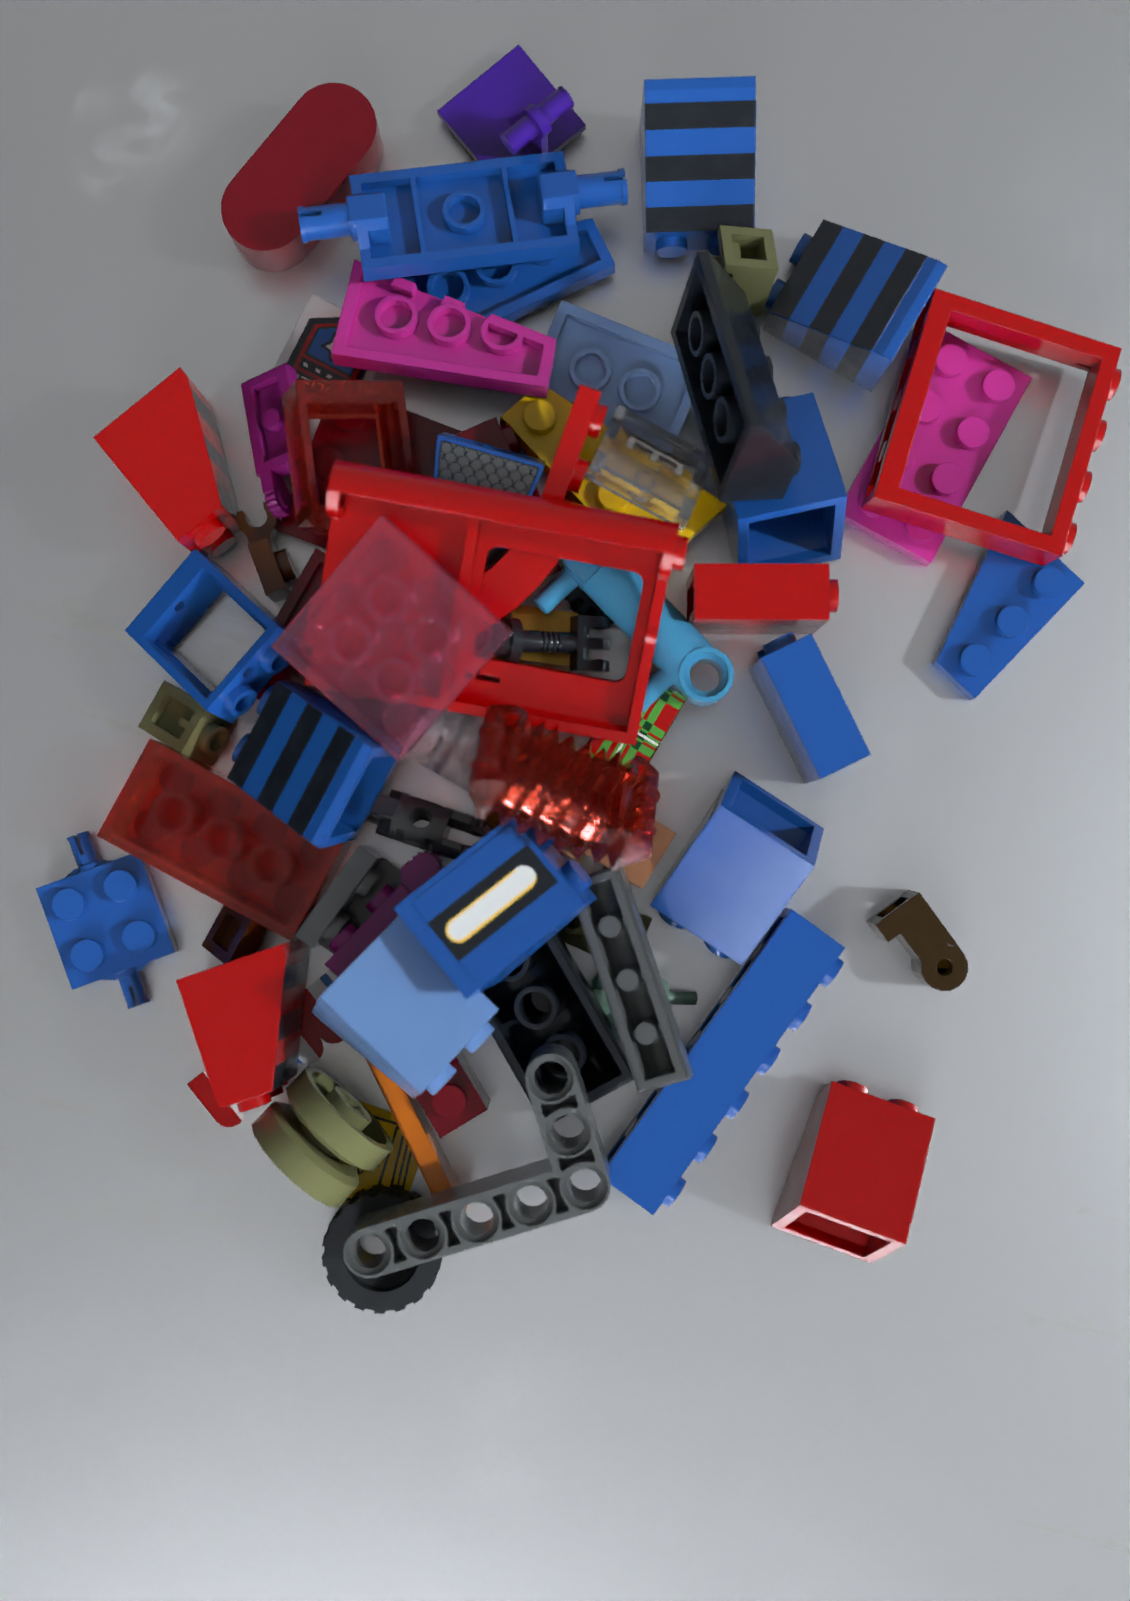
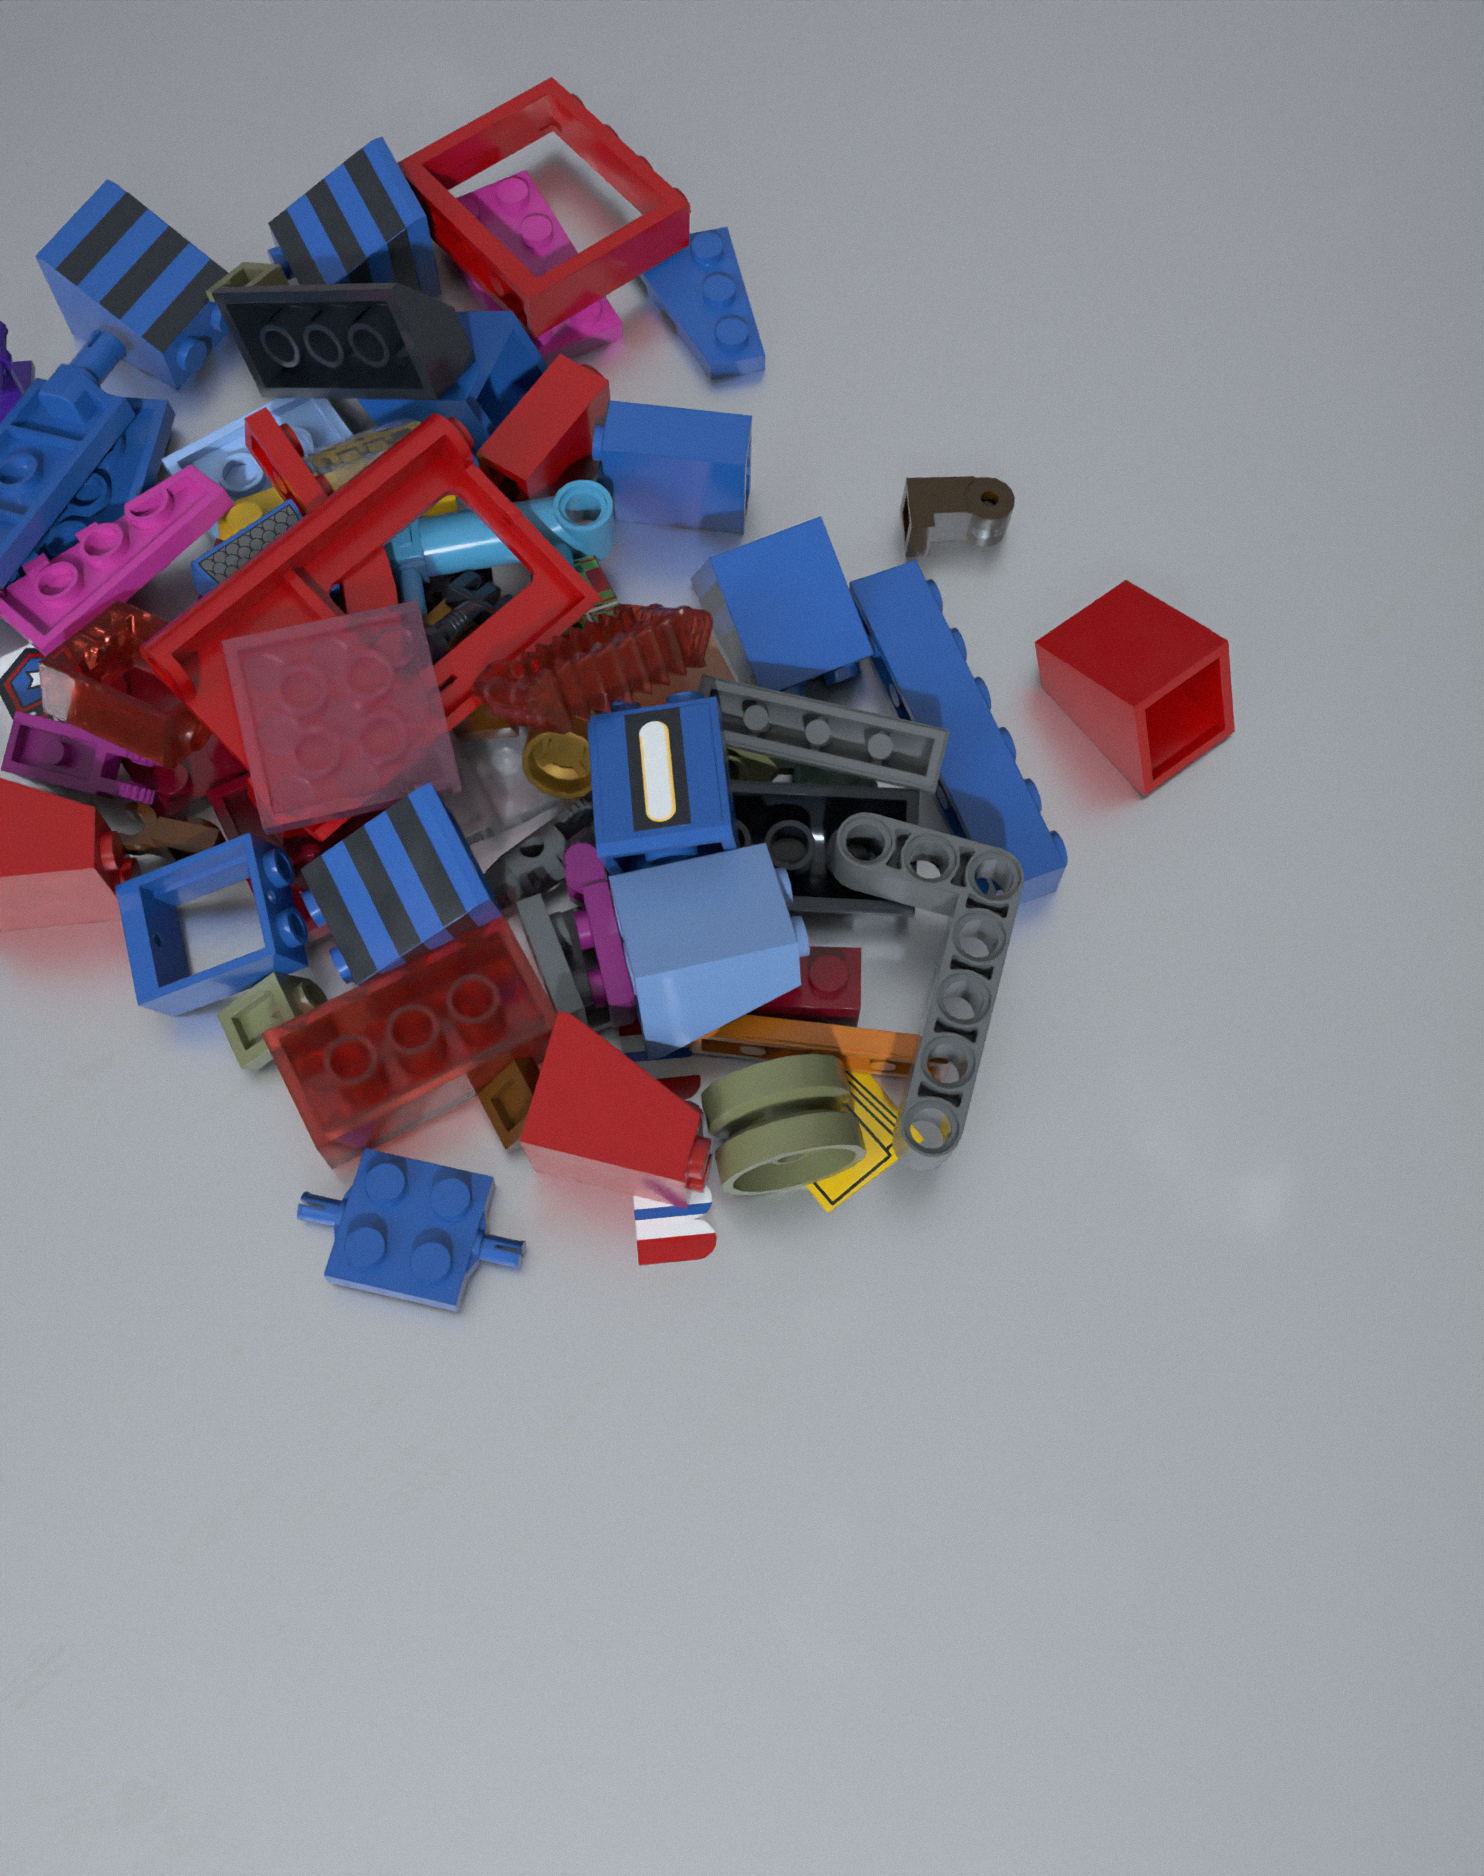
camera: 60 degrees left, 20 degrees down
black tyre [322,1184,442,1314] -> none

